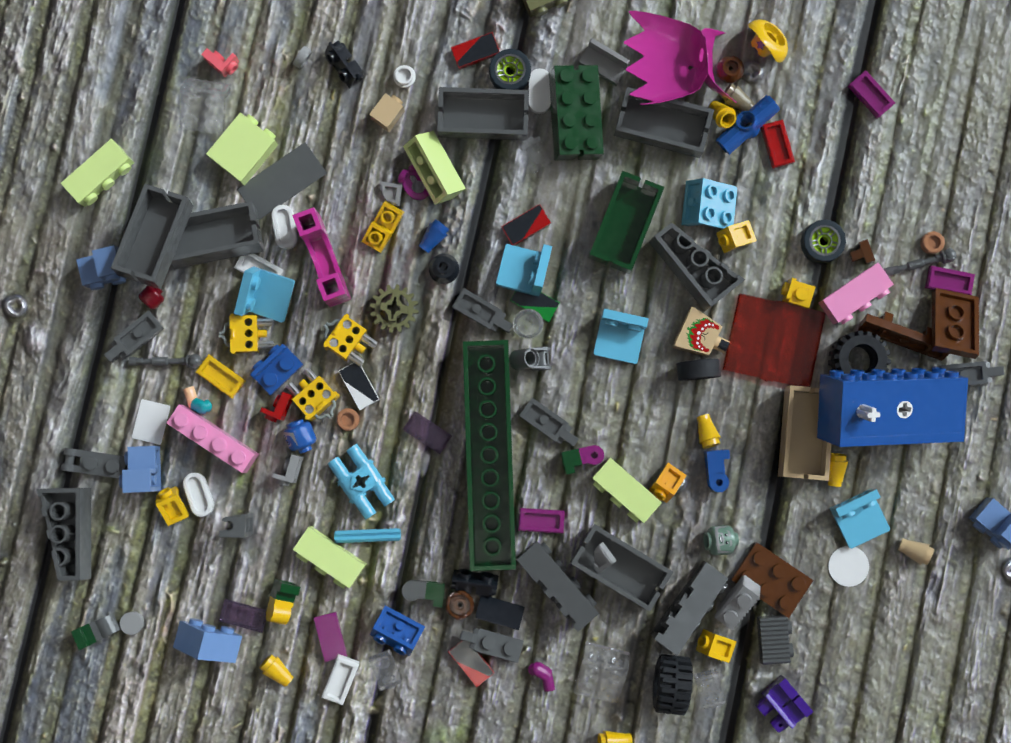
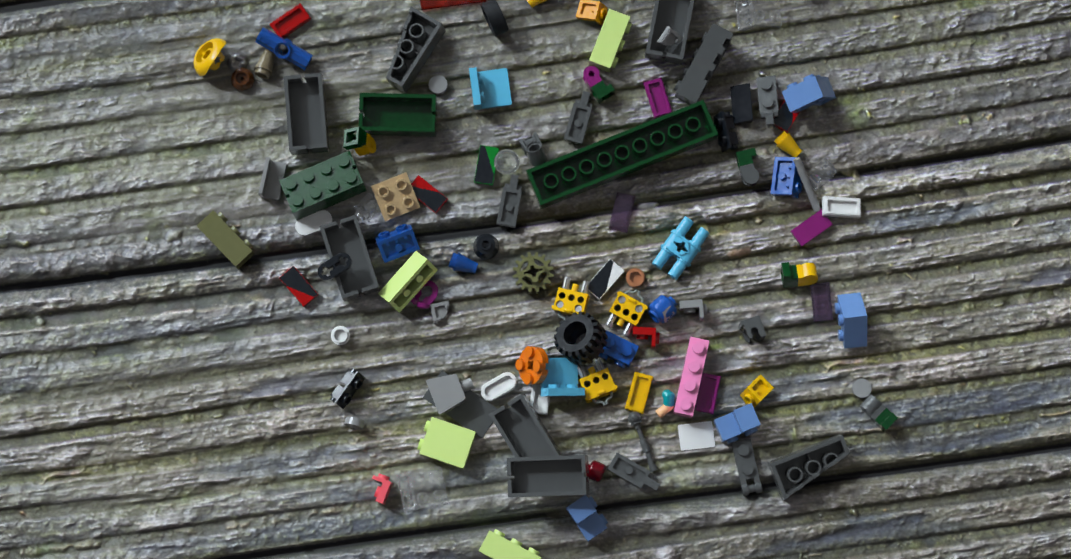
camera: 105 degrees left, 5 degrees down
white tile [183,473,214,517] -> none
yellow cone [259,654,294,687] -> none
dark pink arch [292,207,351,307] -> none
yellowish green brick [293,526,367,589] -> none
medium azure axle [334,528,401,543] -> none
yellow slope [361,201,405,253] -> none
tan brick [369,93,405,132] -> none
reddish brown plate [446,591,474,620] -> none
wheel [489,49,531,90] -> none
medium azure bracket [496,244,552,297] -> none
magenta arm [528,662,555,692] -> none
dark pink piece [624,11,737,105] -> none
tan torso [672,307,730,357] -> none
medium azure bracket [681,178,737,229] -> none
yellow cone [708,101,736,128] -> none
yellow bracket [716,220,757,253] -> none
none -> black beam [318,253,352,281]
none -> dark green leg [343,127,376,156]
none -> tan hinge [371,172,420,221]
none -> blue bracket [375,224,420,263]
none -> light grey torso [426,374,474,416]
none -> light grey tile [429,75,448,95]
none -> orange plate [515,346,549,385]
none -> black tyre [554,312,608,365]
none -> magenta tile [694,373,721,415]
none -> yellow cone [774,131,802,157]
none -> medium blue brick [782,74,836,113]
none -> light grey bar [793,157,821,212]

